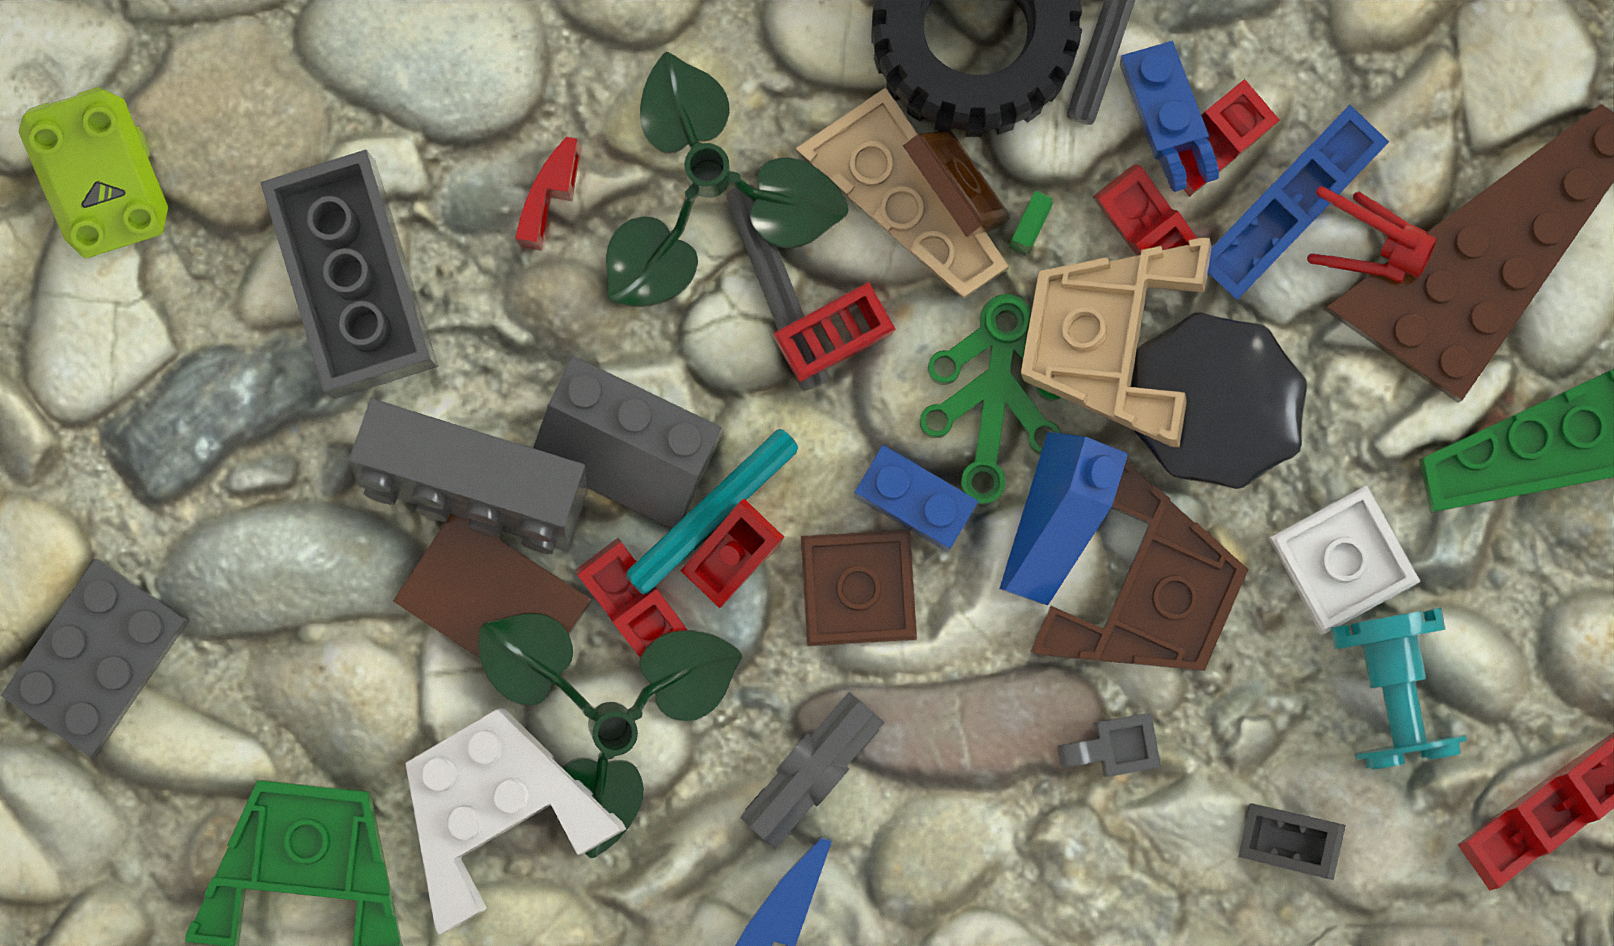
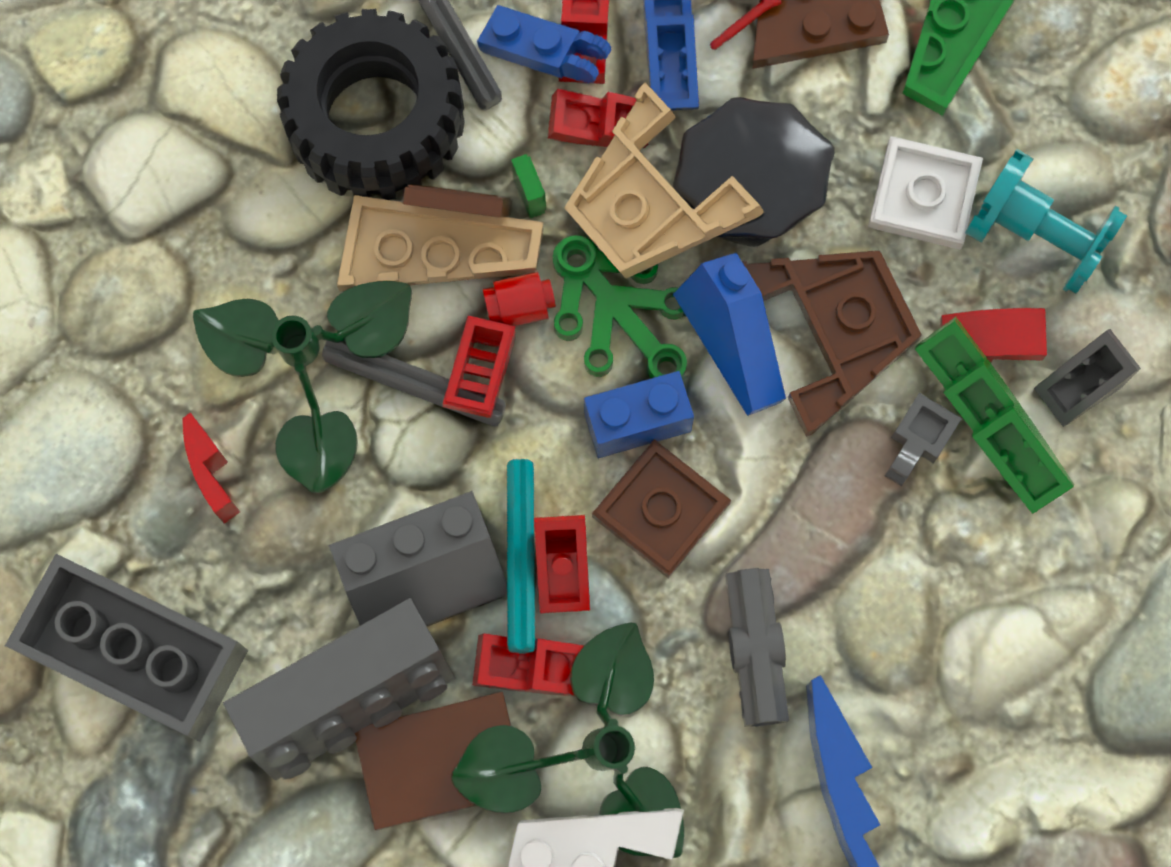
camera: 50 degrees left, 10 degrees down
none -> red brick [482,272,556,326]
none -> green slope [915,317,1074,514]
none -> red slope [940,308,1047,363]

